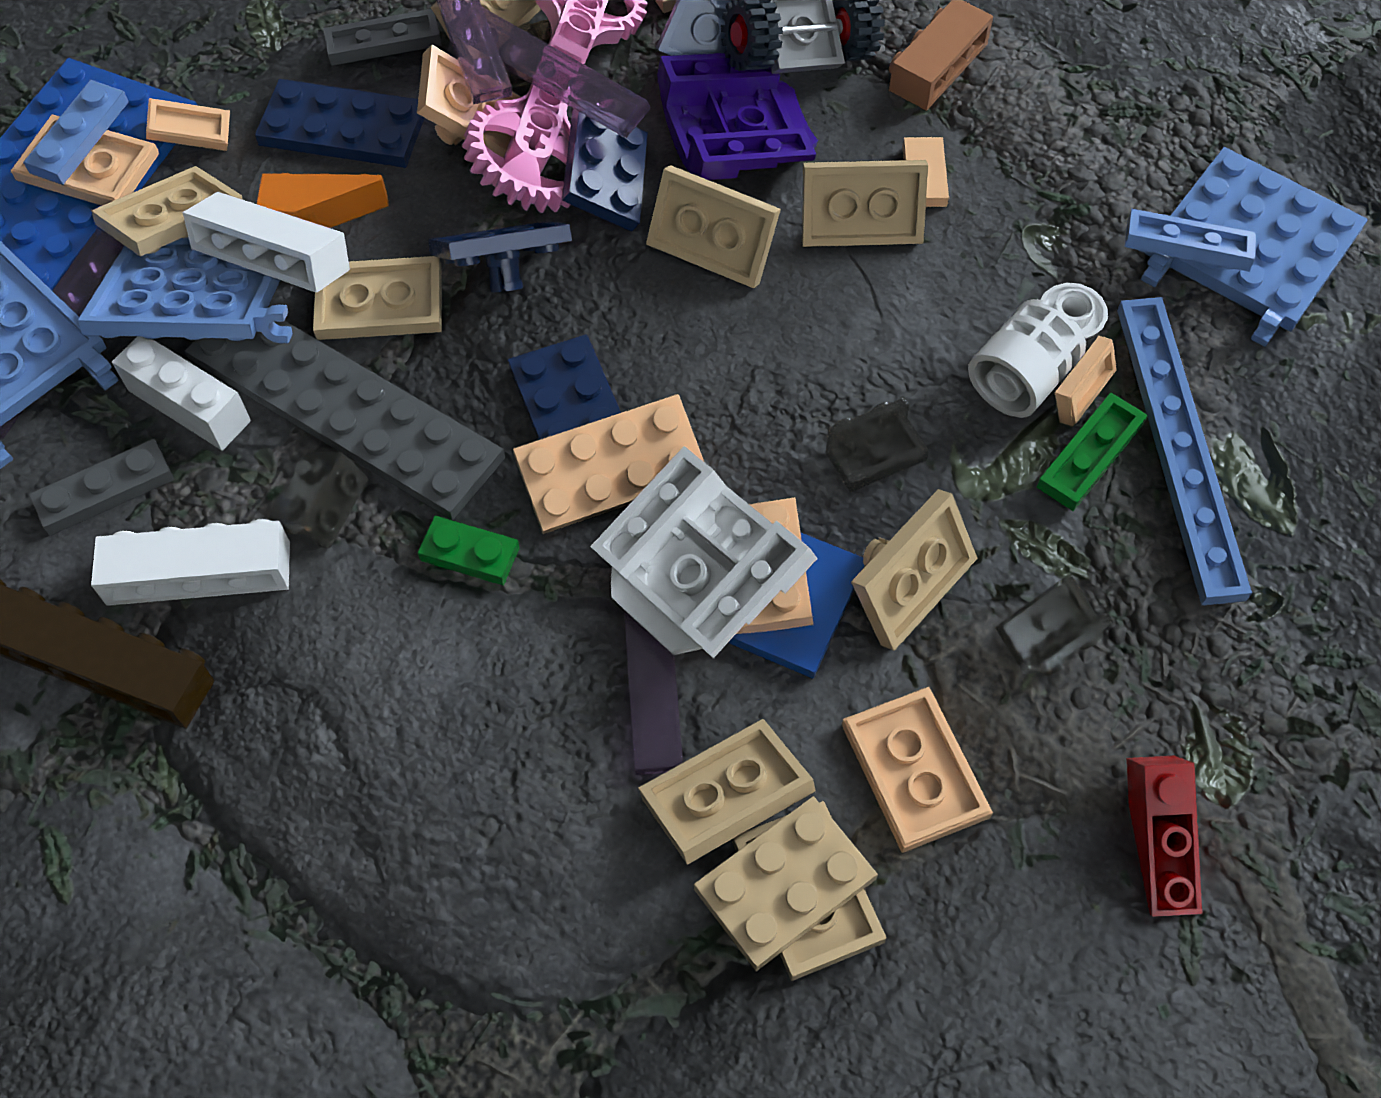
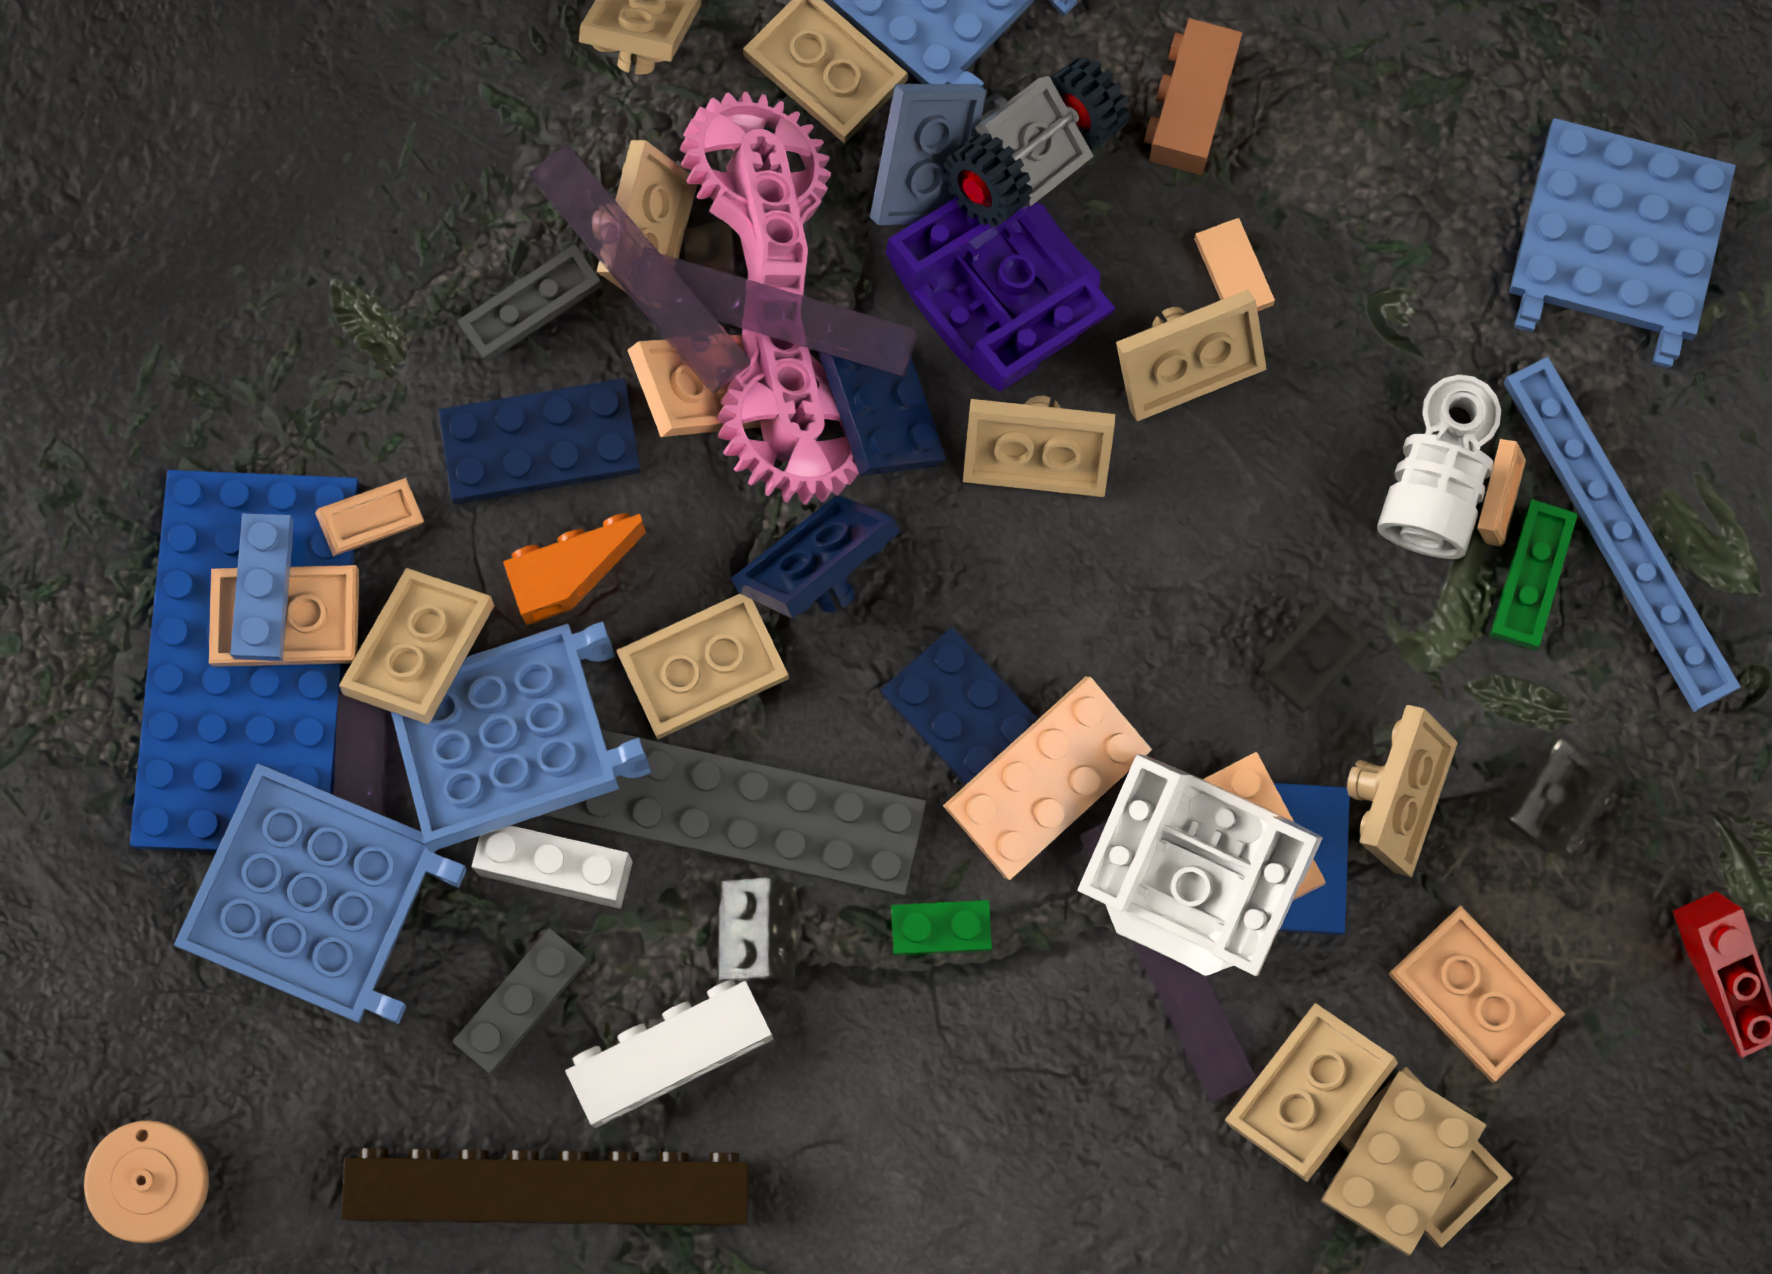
camera: 20 degrees left, 15 degrees up
white brick [182,192,350,293] -> none
medium blue plate [1124,209,1256,272] -> none

